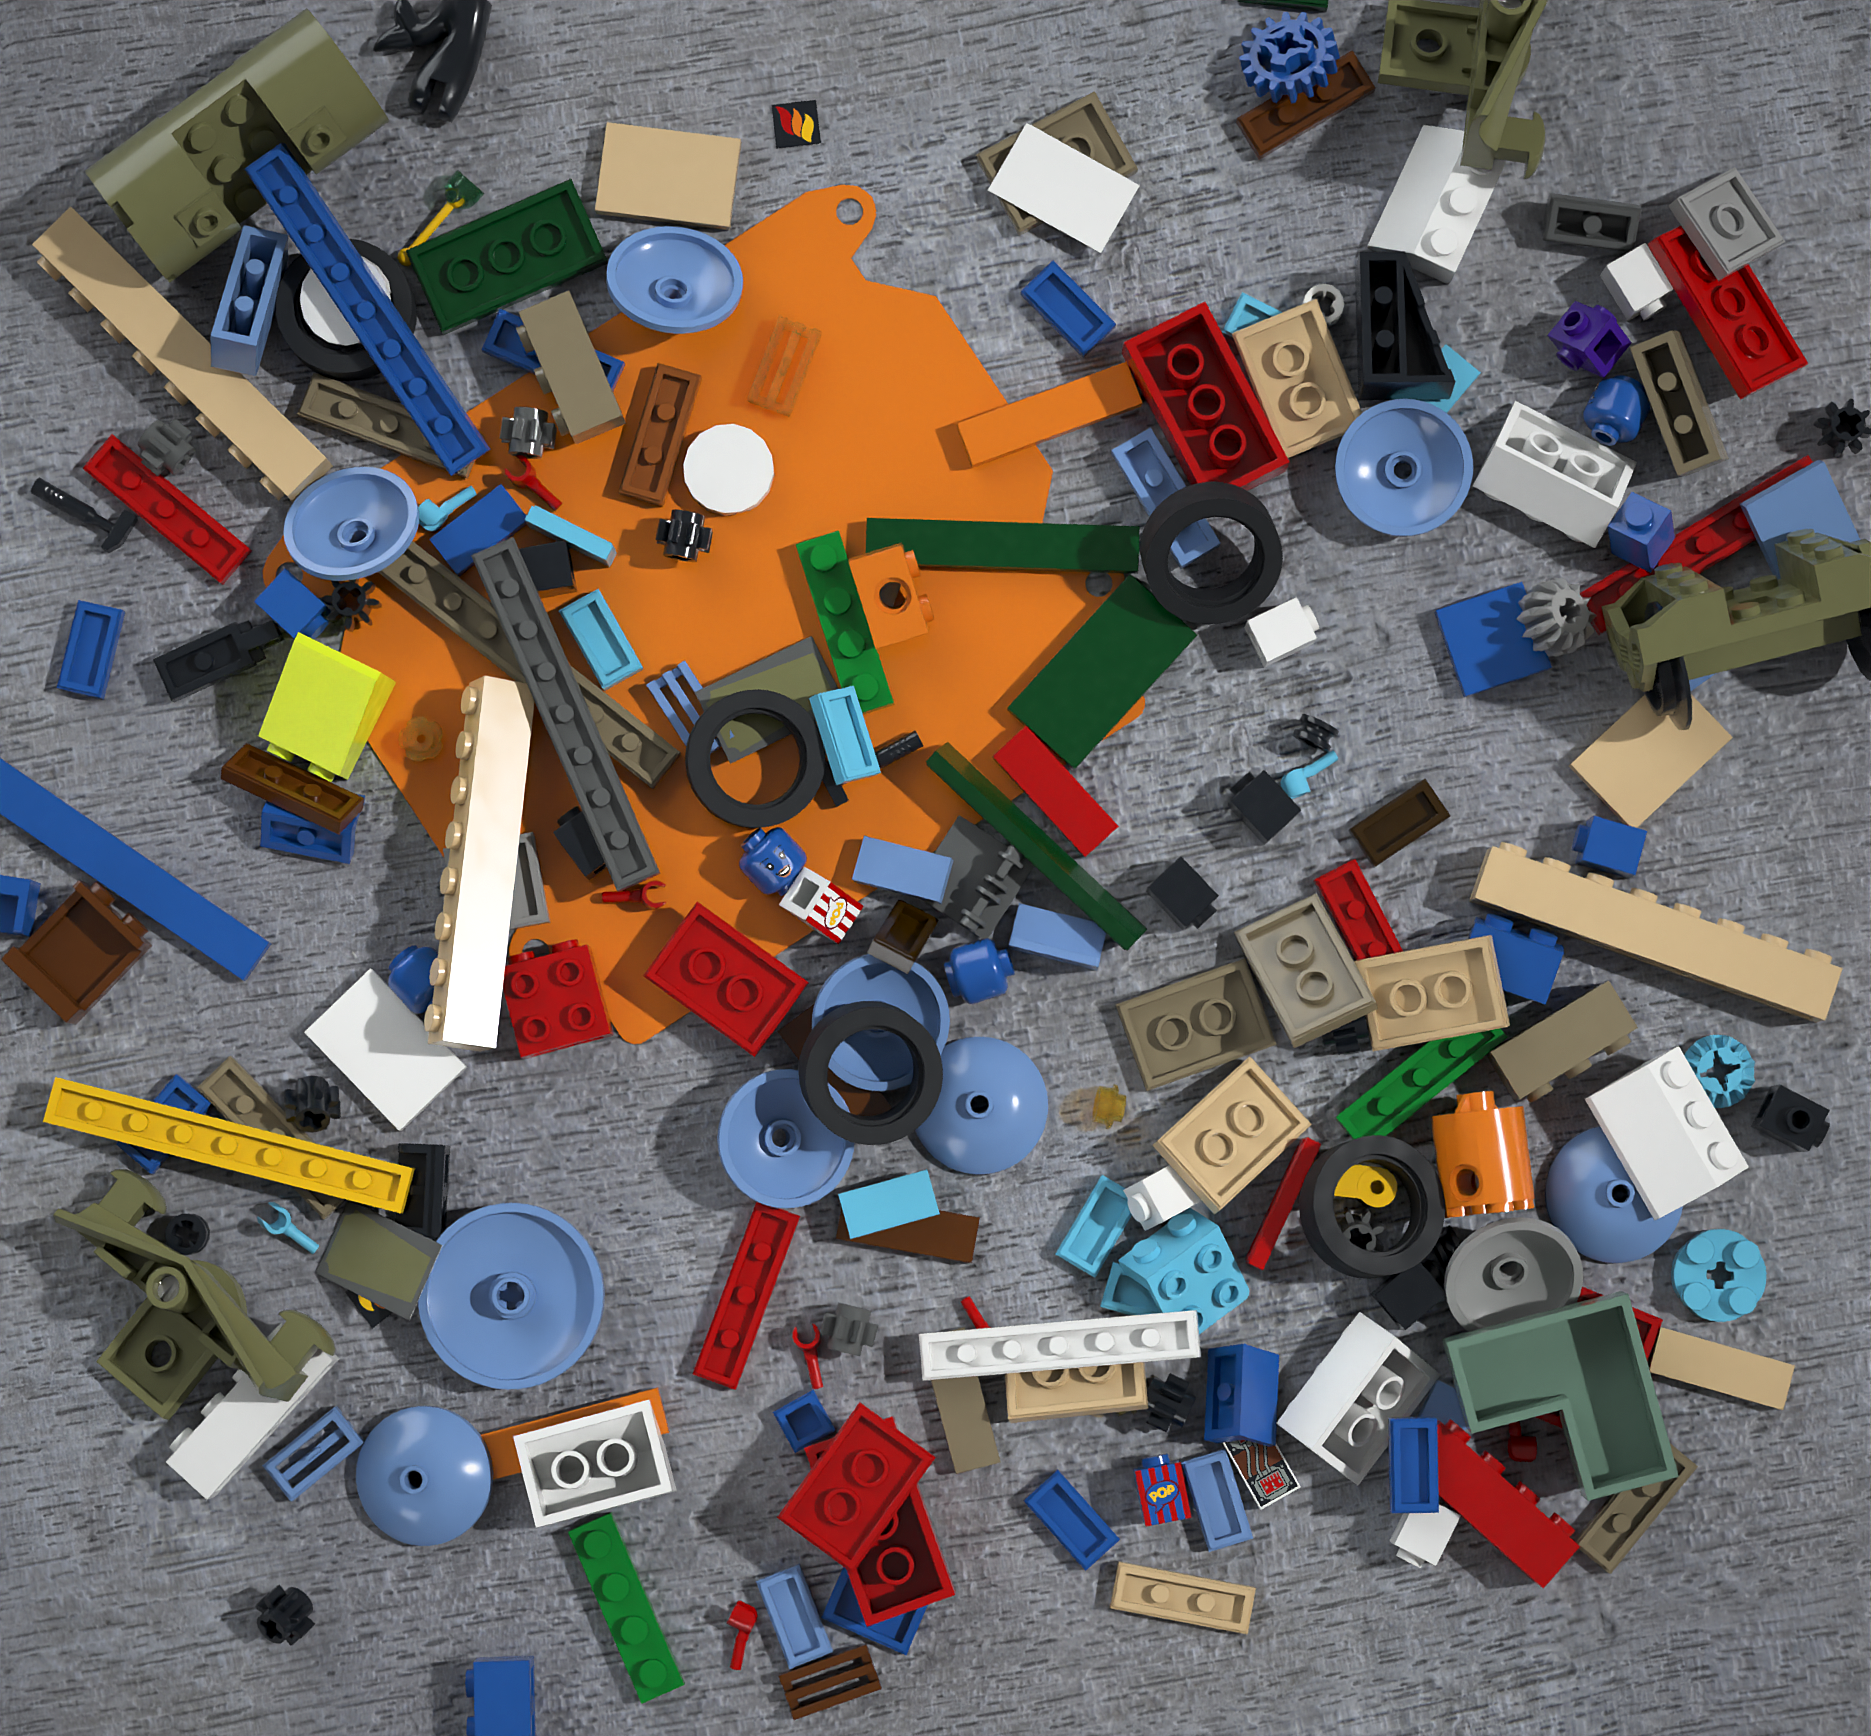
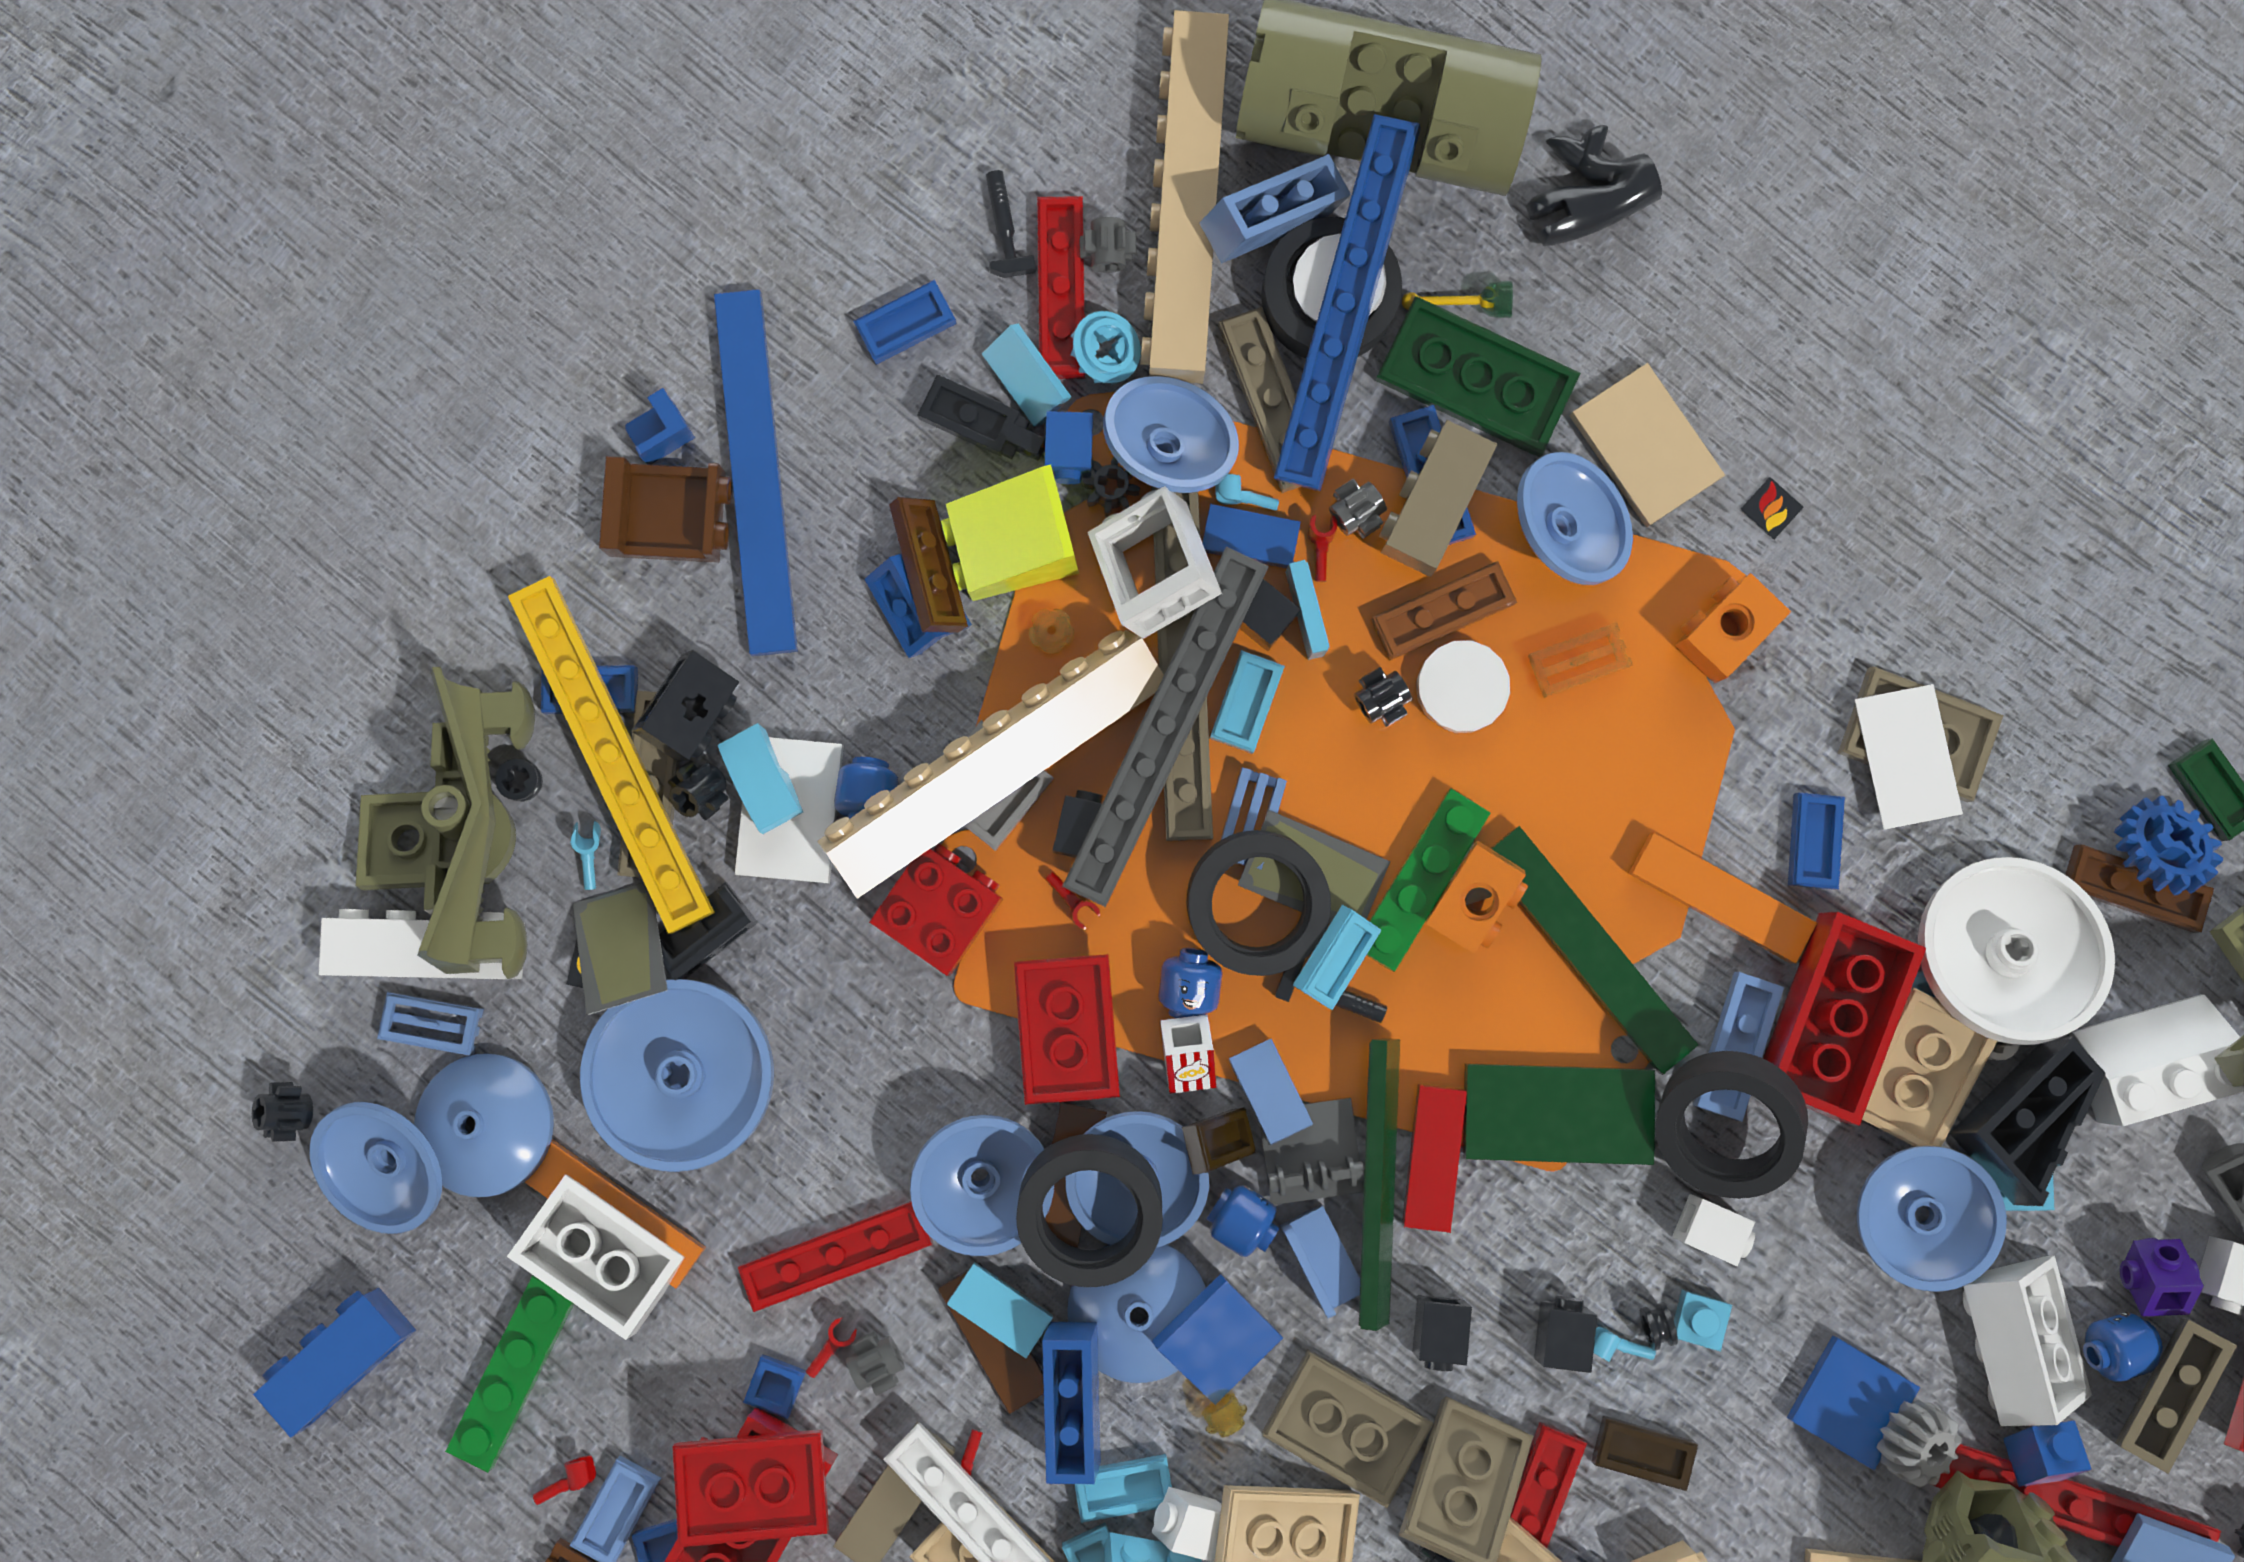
camera: 40 degrees right, 0 degrees up
none -> medium blue dish [309,1102,442,1234]
none -> black brick [632,650,739,762]
none -> medium azure slope [717,723,803,834]
none -> medium azure tile [982,323,1071,427]
none -> blue brick [1042,1322,1101,1484]
none -> medium azure gear [1070,311,1141,386]
none -> white window [1087,486,1222,639]
none -> blue tile [1152,1274,1283,1405]
none -> orange brick [1674,573,1791,684]
none -> medium azure plate [1674,1289,1732,1352]
none -> white dish [1918,857,2115,1045]

